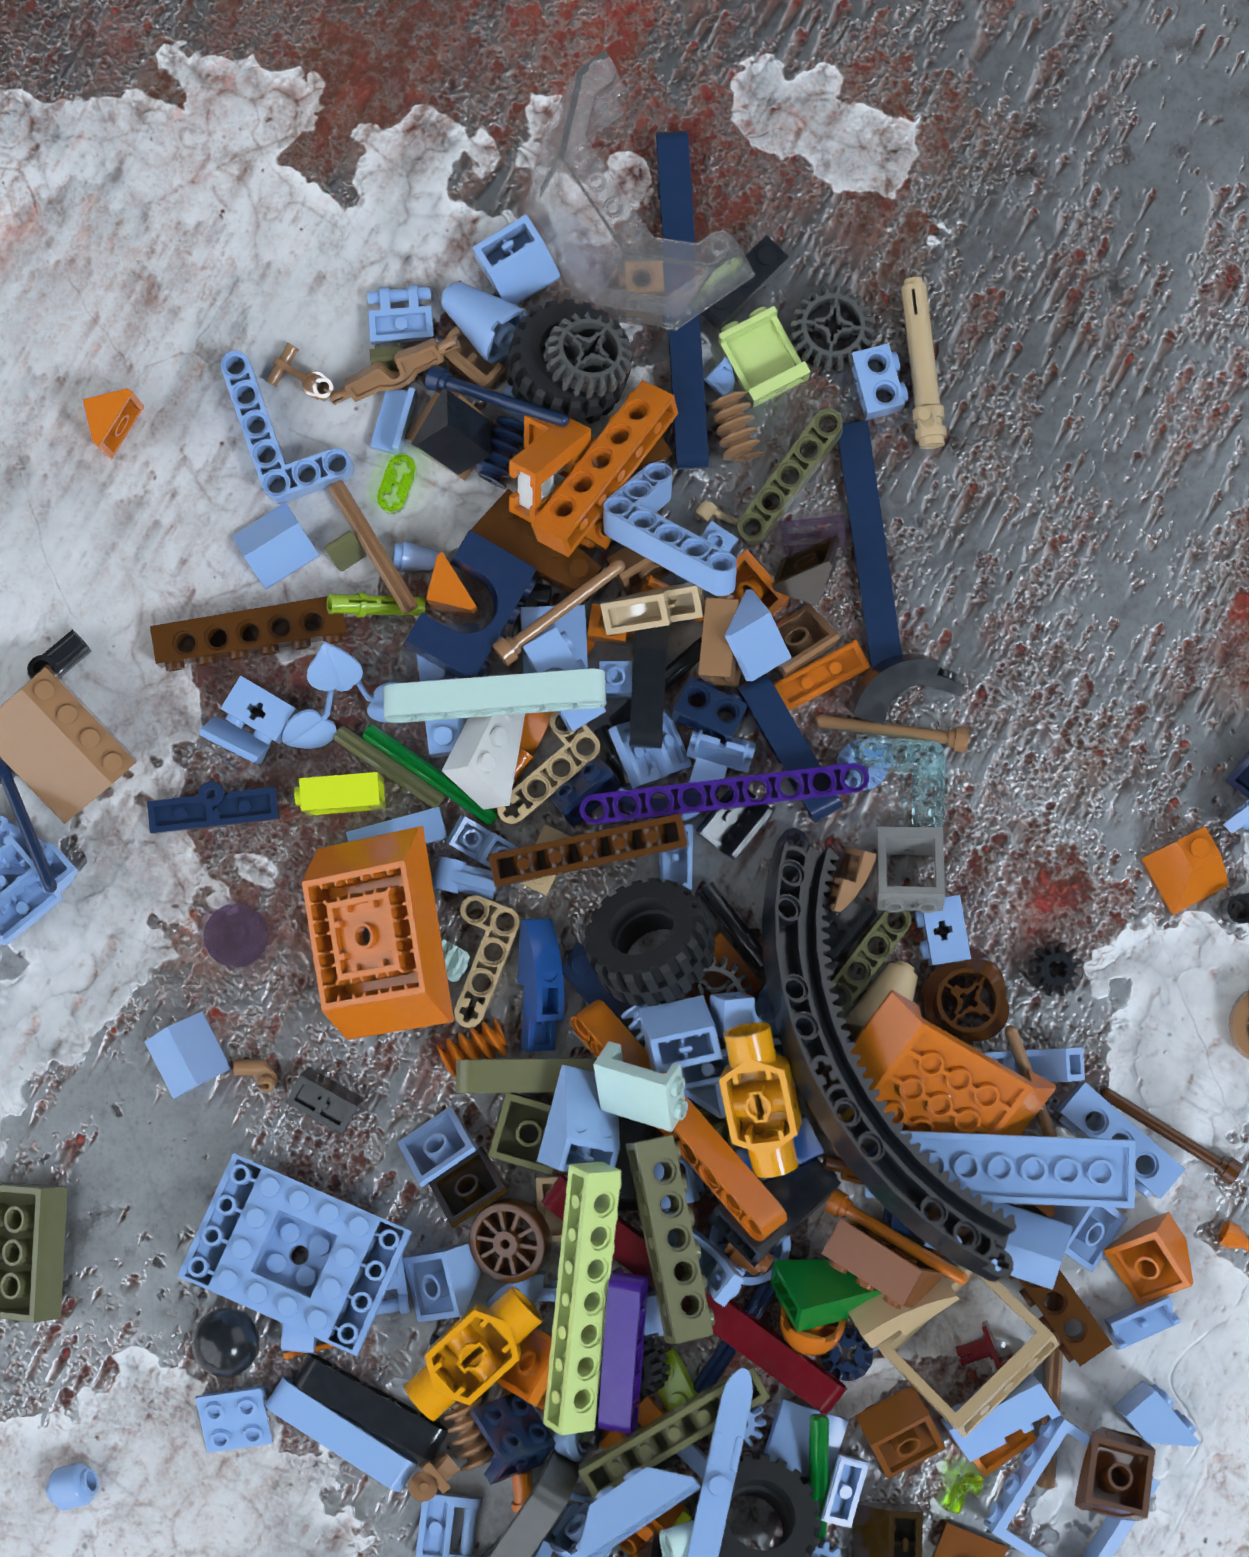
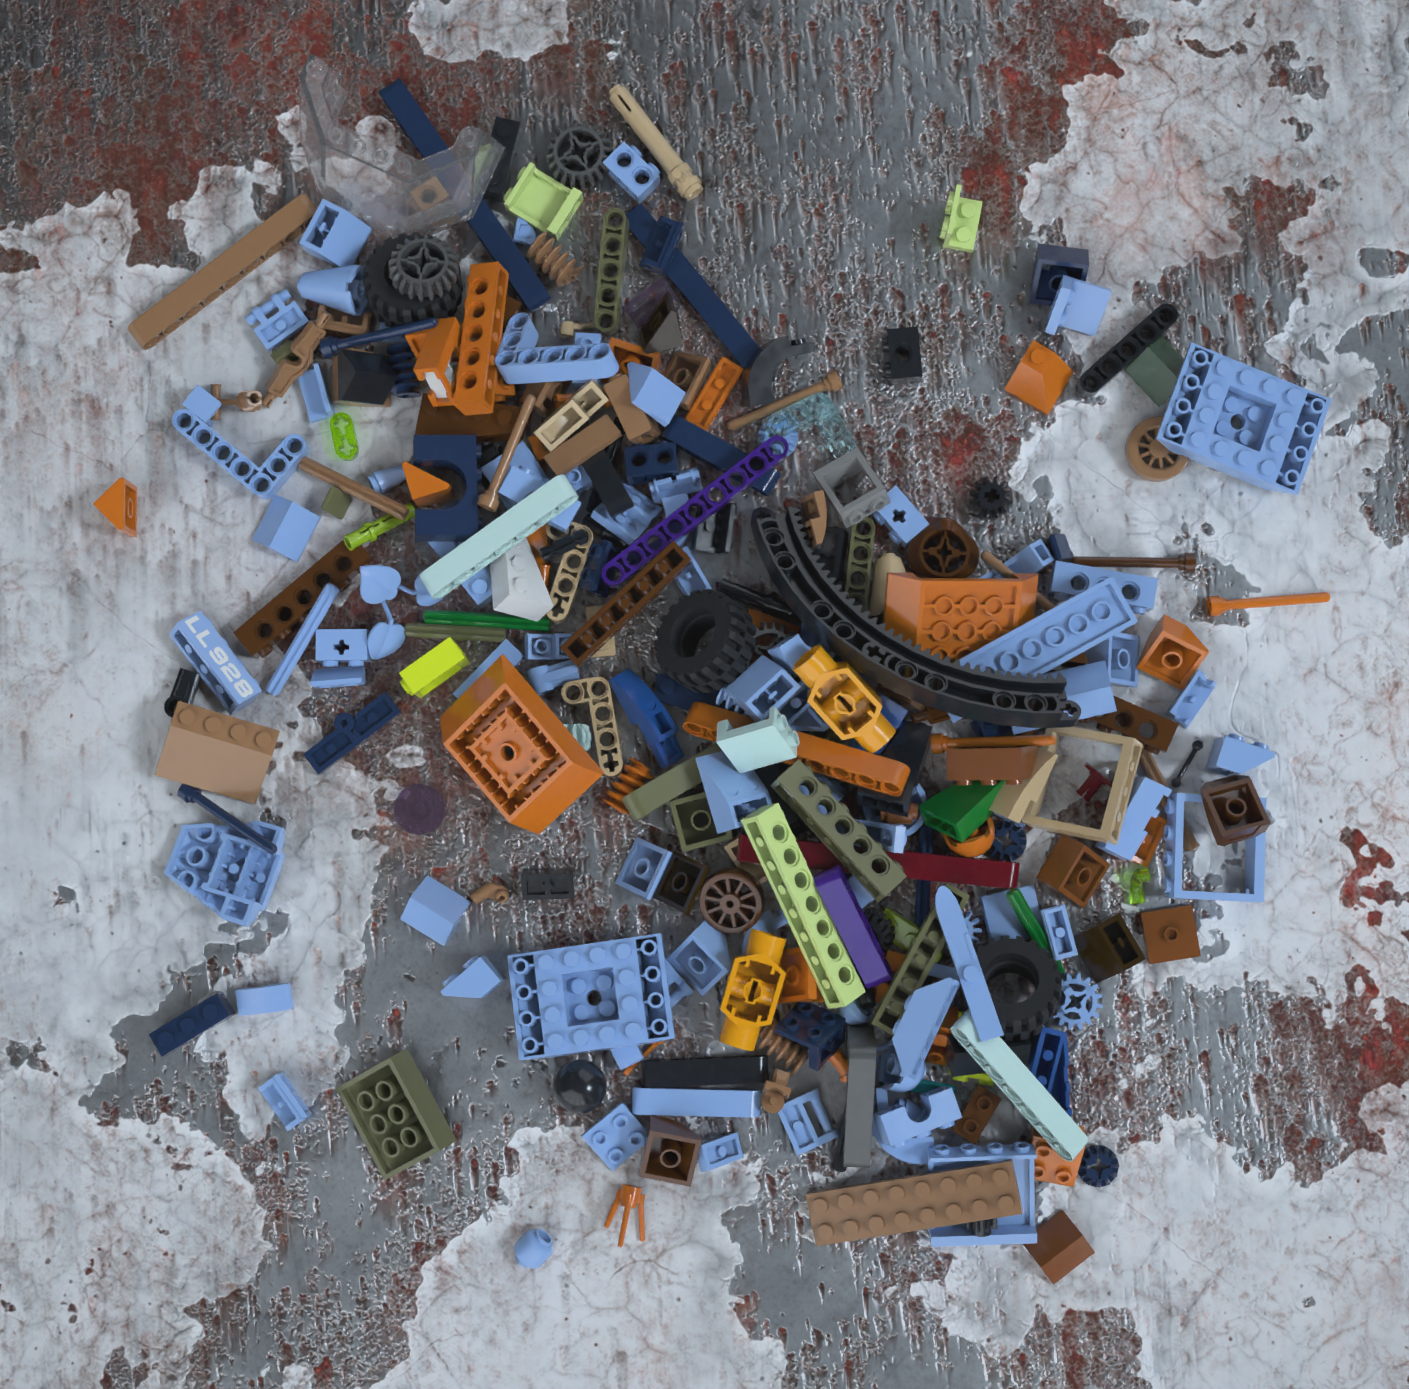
camera: 25 degrees left, 0 degrees up
none -> medium nougat beam [127,193,317,350]
none -> light blue brick [169,610,262,715]
none -> light blue panel [182,385,222,427]
none -> light blue axle [266,583,339,696]
none -> light blue slope [440,956,506,998]
none -> black axle [539,529,589,562]
none -> medium nougat tile [543,414,622,476]
none -> orange plant [604,1184,645,1247]
none -> dark blue hinge [639,216,684,277]
none -> slope [639,1115,702,1187]
none -> light blue slope [697,1132,744,1172]
none -> black brick [882,326,923,385]
none -> yellowish green bracket [940,184,983,253]
none -> dark blue slope [1047,534,1072,562]
none -> black hinge [1171,740,1203,788]

